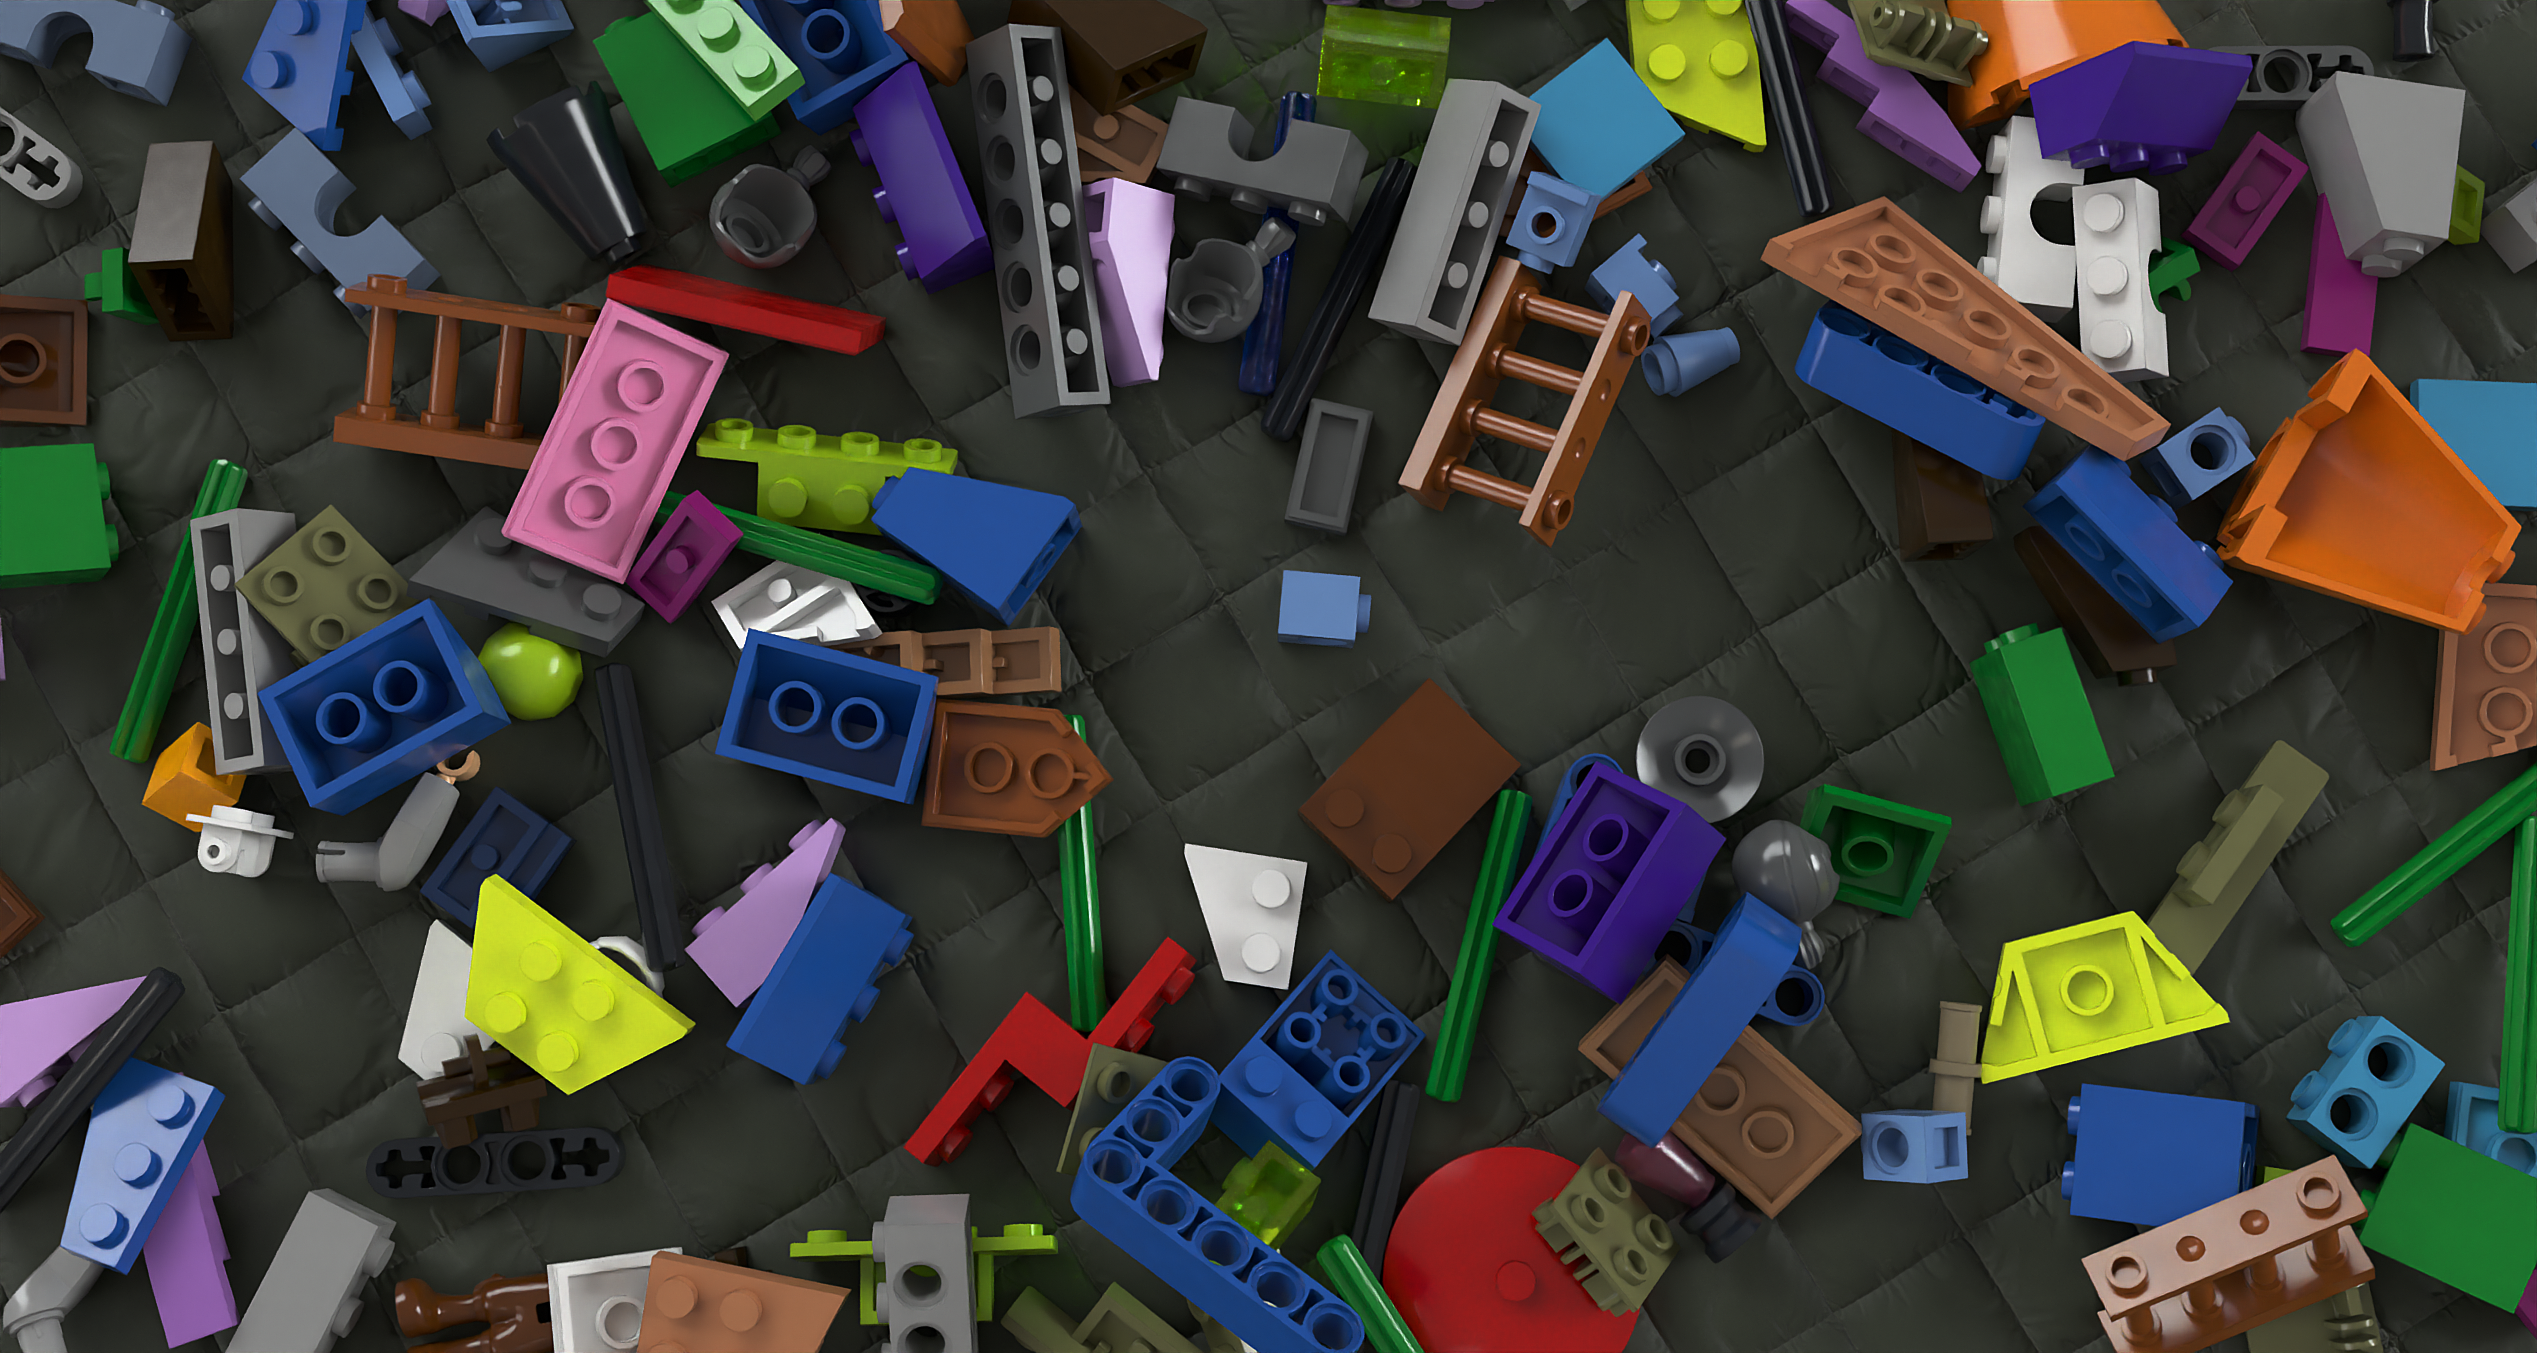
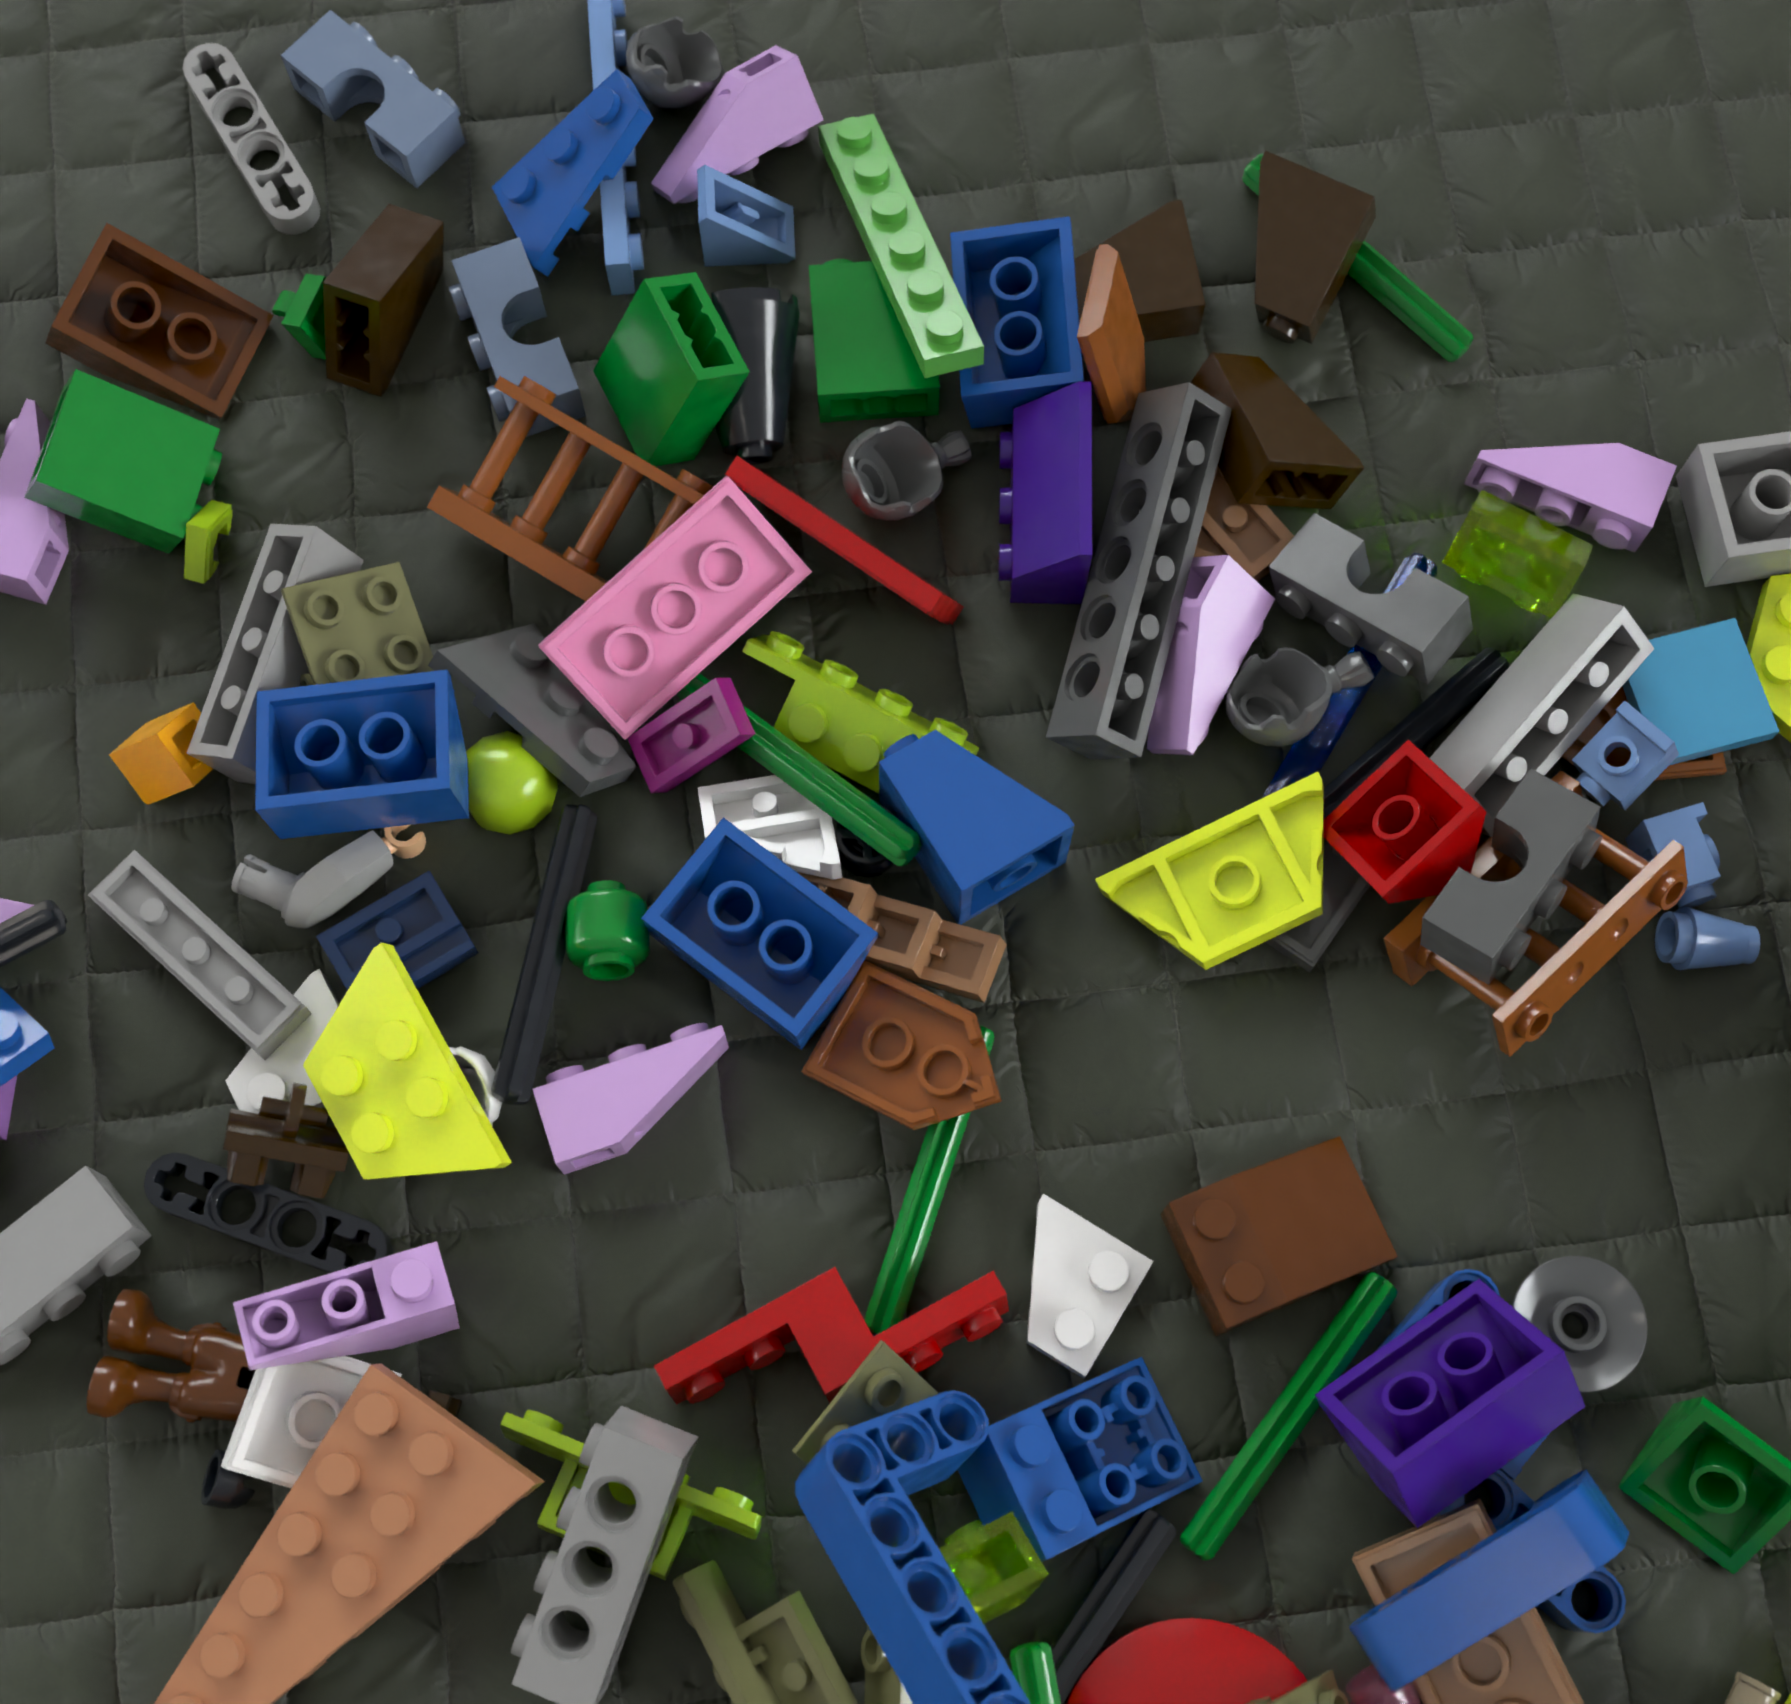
camera: 25 degrees right, 10 degrees down
green axle [109,459,248,763] -> none
white hinge [186,805,294,878] -> none
blue slope [726,872,914,1085] -> none
medium blue brick [1278,570,1371,648] -> none
dark grey hair [1732,820,1840,970] -> none
none -> light grey tile [88,850,312,1060]
none -> lime tile [184,500,233,584]
none -> lavender slope [233,1241,460,1370]
none -> green head [565,880,650,981]
none -> green brick [593,272,750,466]
none -> neon yellow wing [1095,772,1324,970]
none -> red slope [1324,739,1486,904]
none -> dark grey arch [1420,768,1602,985]

